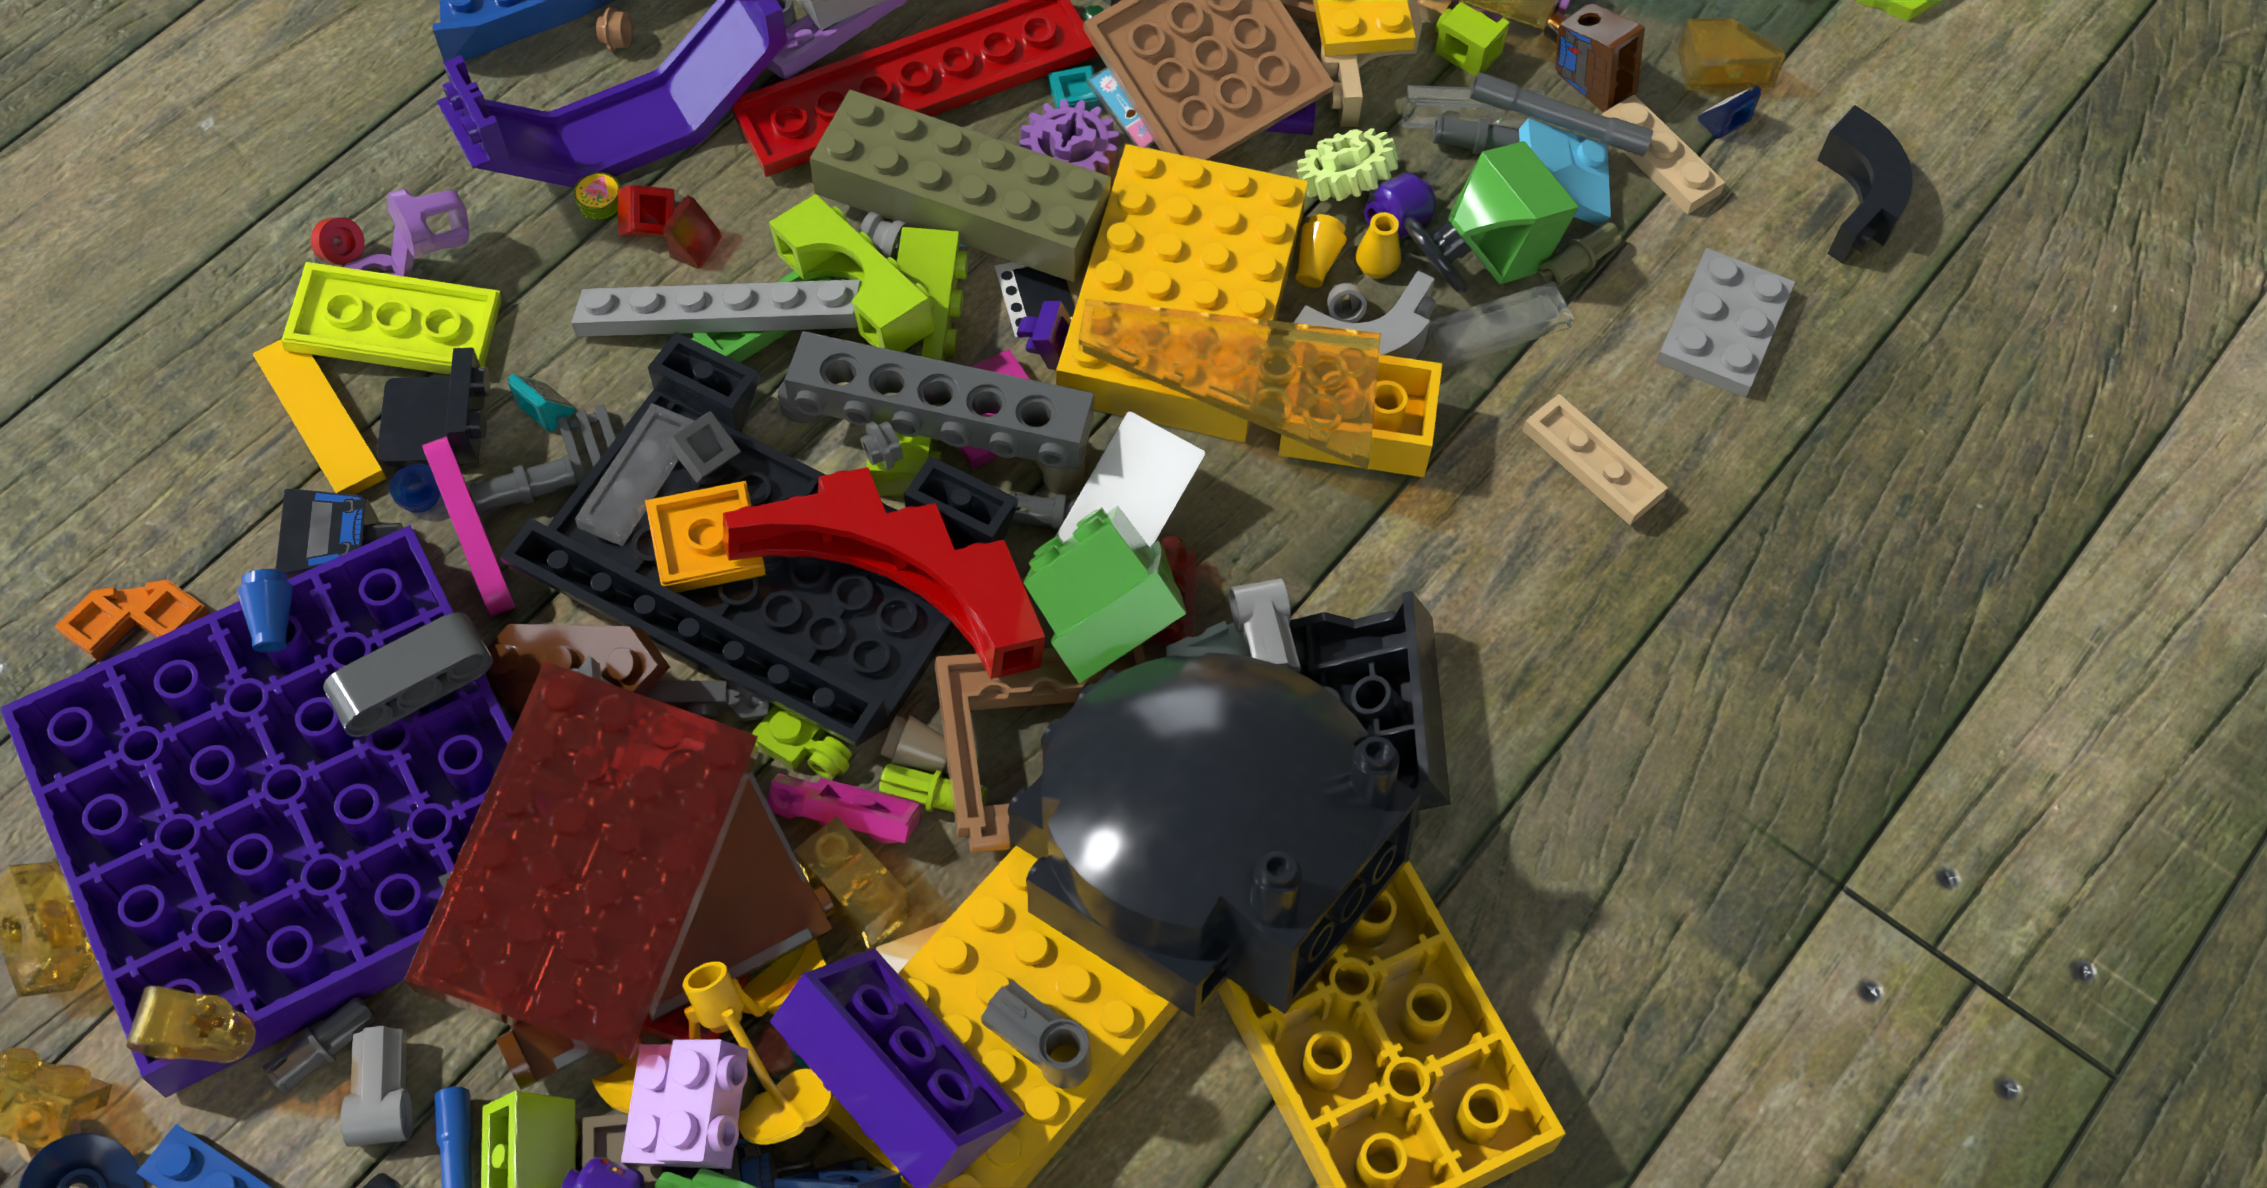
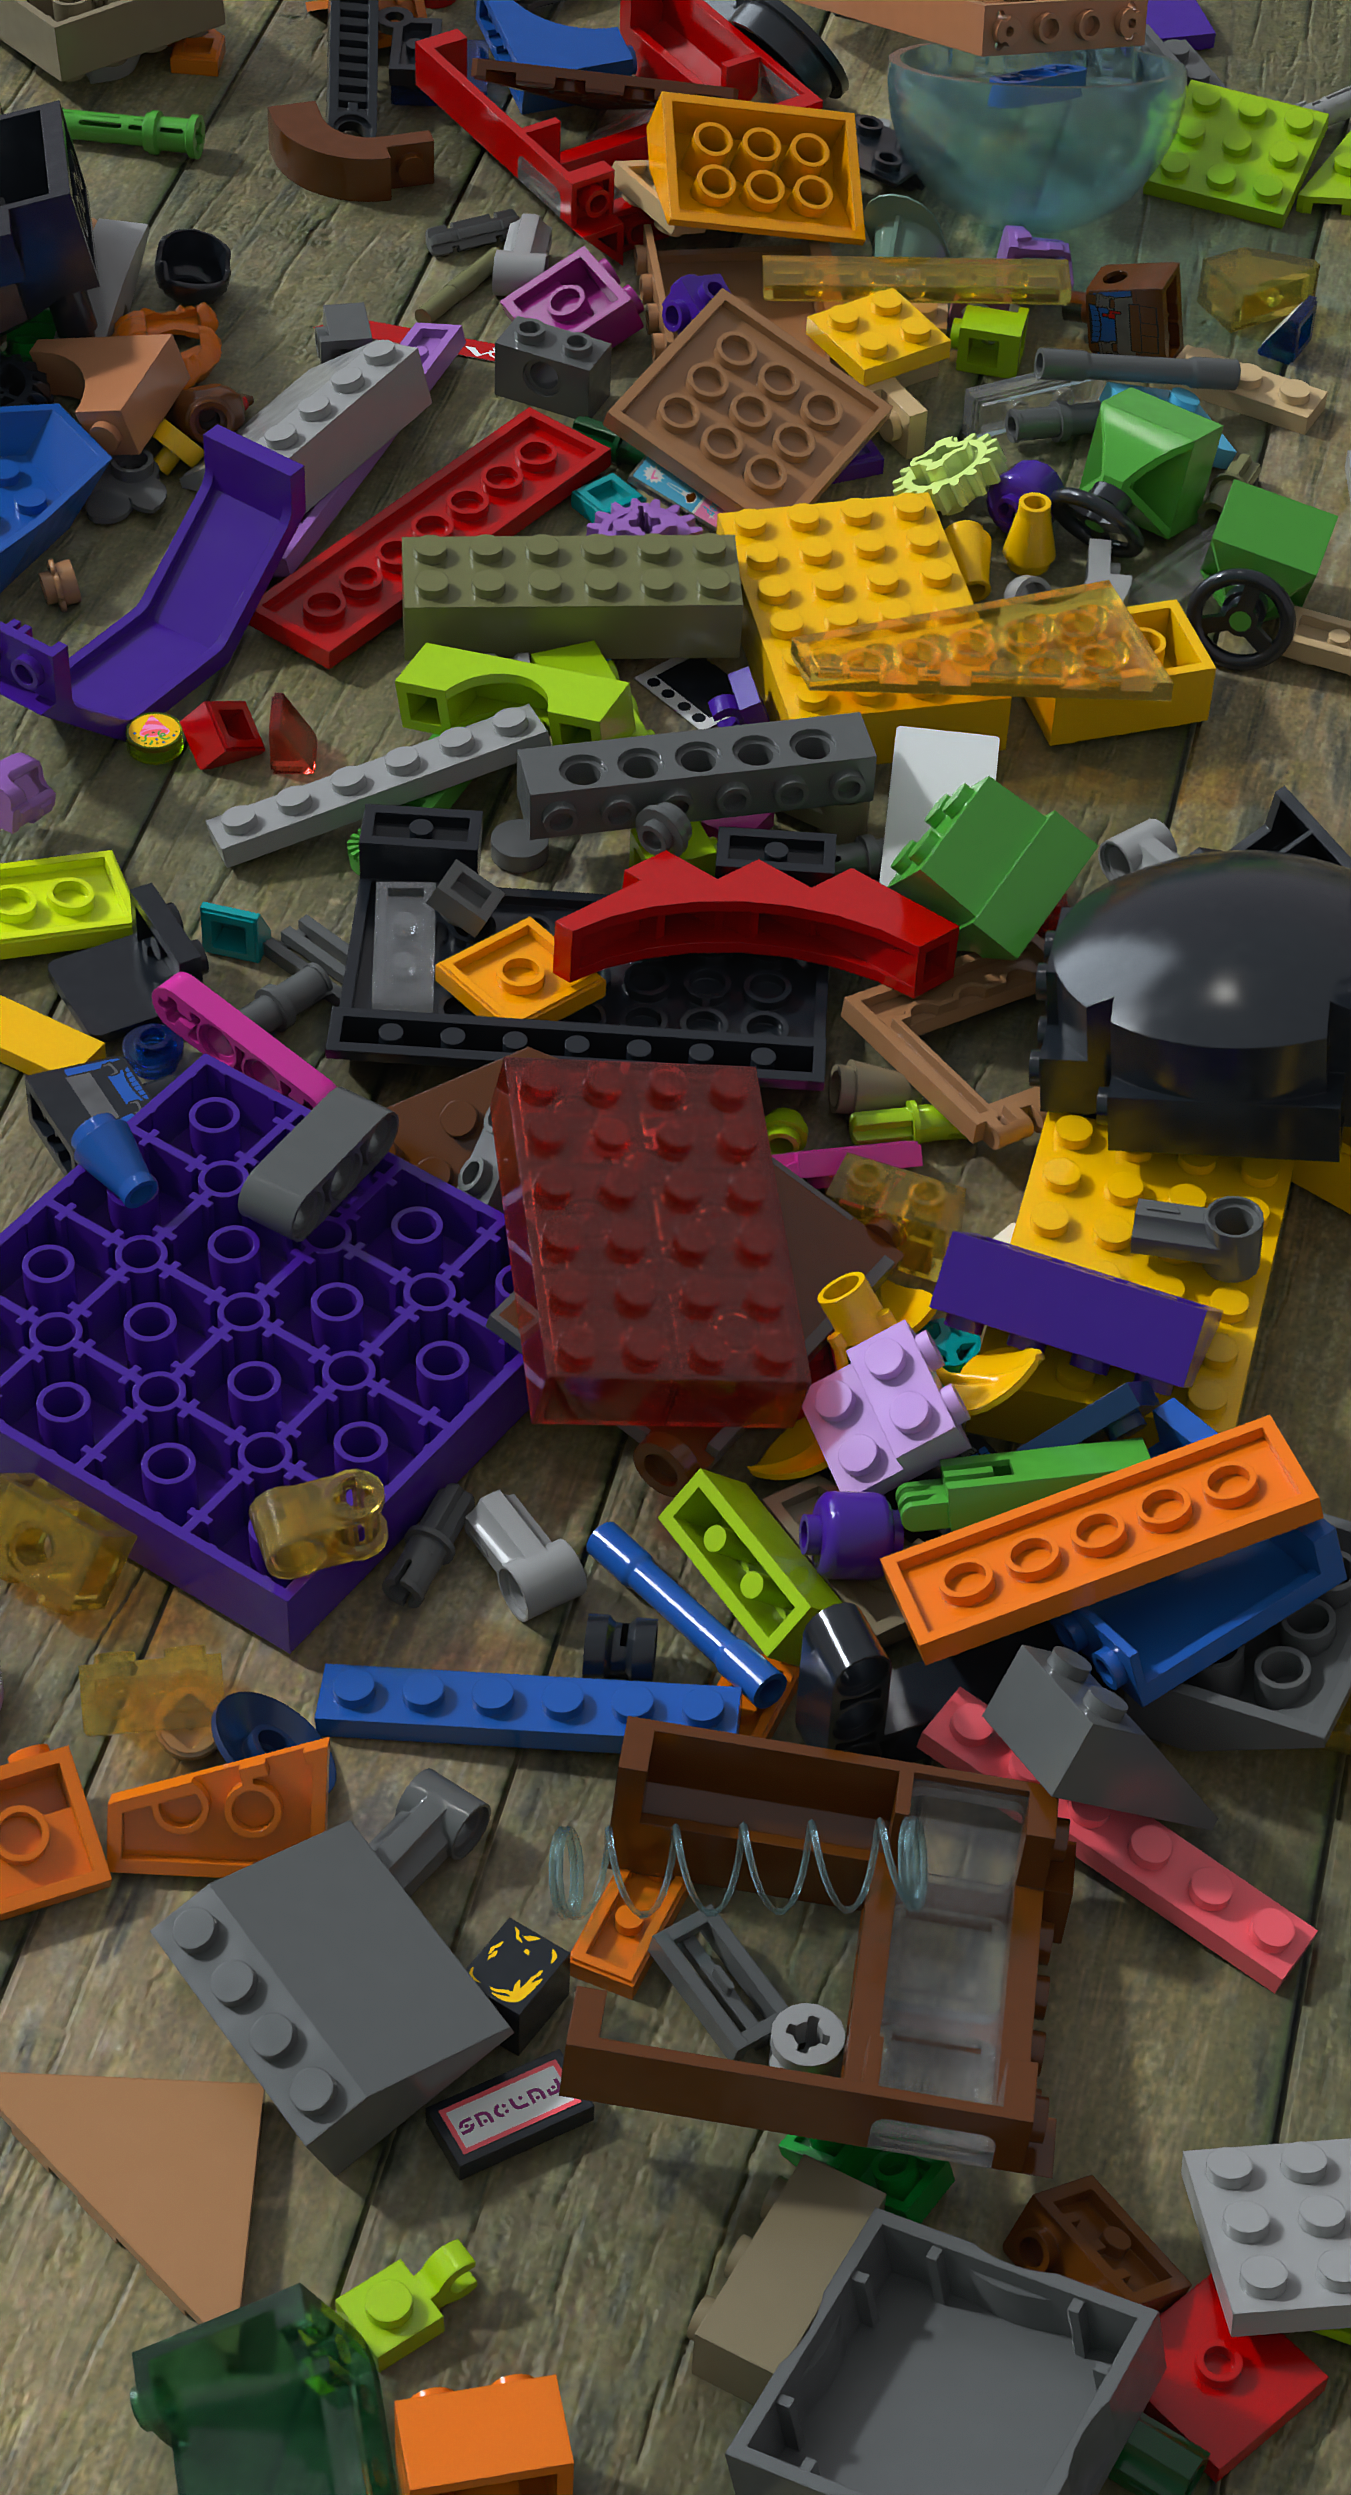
camera: 25 degrees left, 15 degrees down
none -> bright green piece [1186,479,1338,671]

